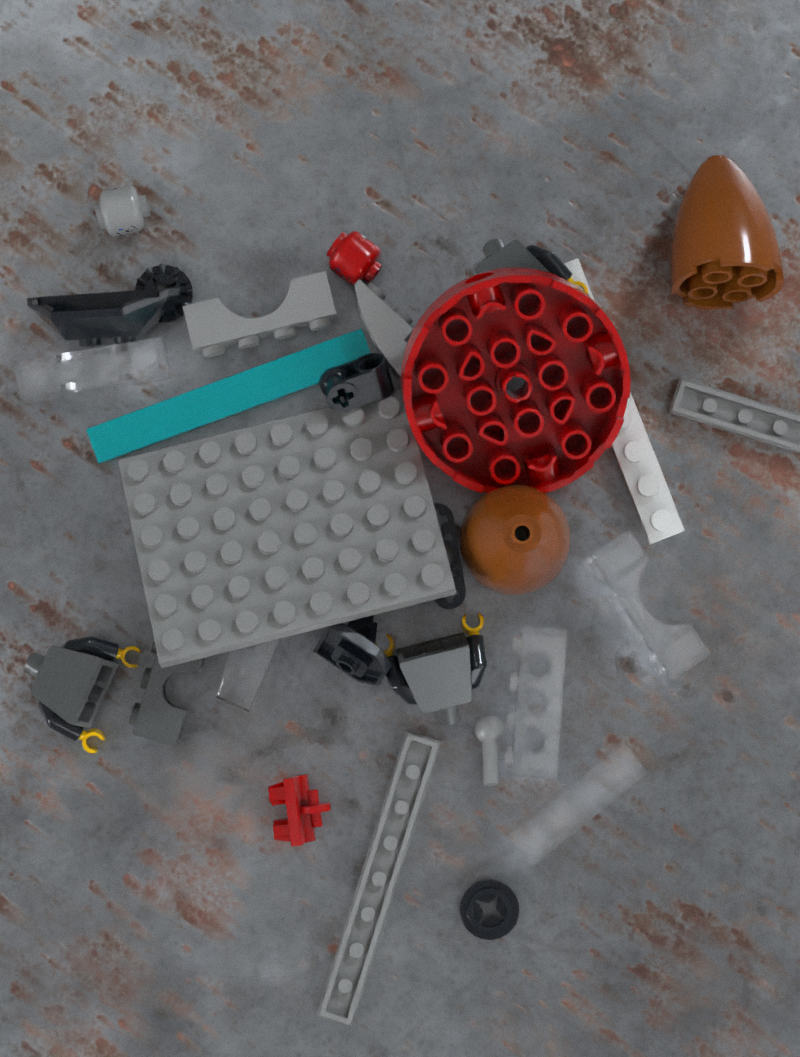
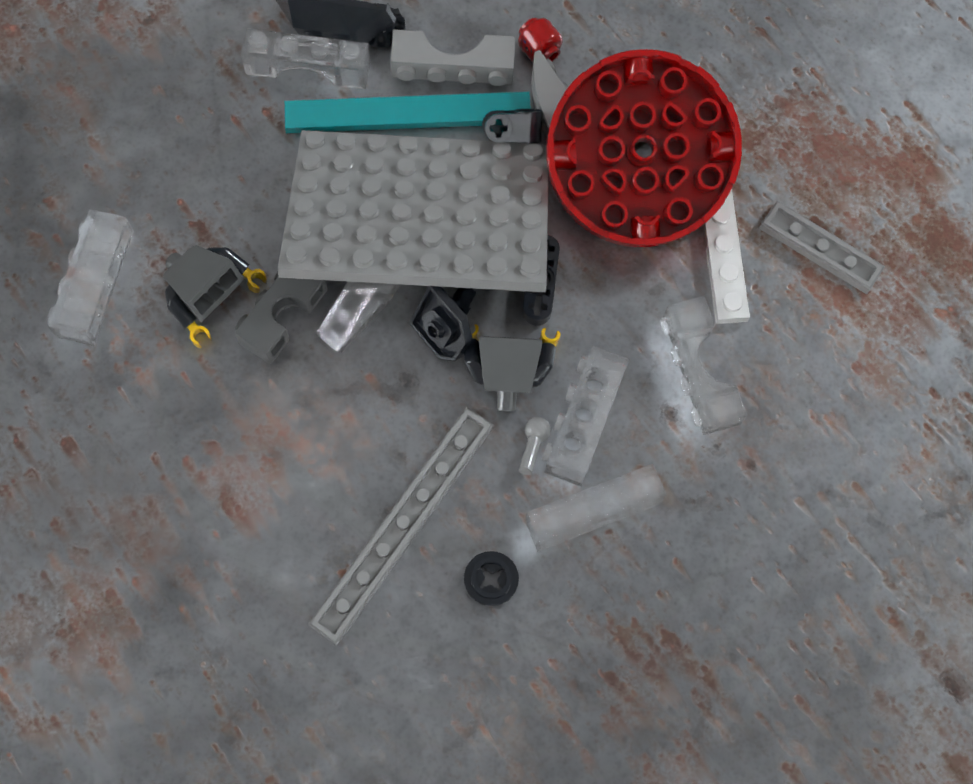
camera: 10 degrees right, 15 degrees down
red hips [268,774,331,846] -> none
dark orange cylinder [459,484,571,595] -> none
dark orange cylinder [670,155,784,310] -> none

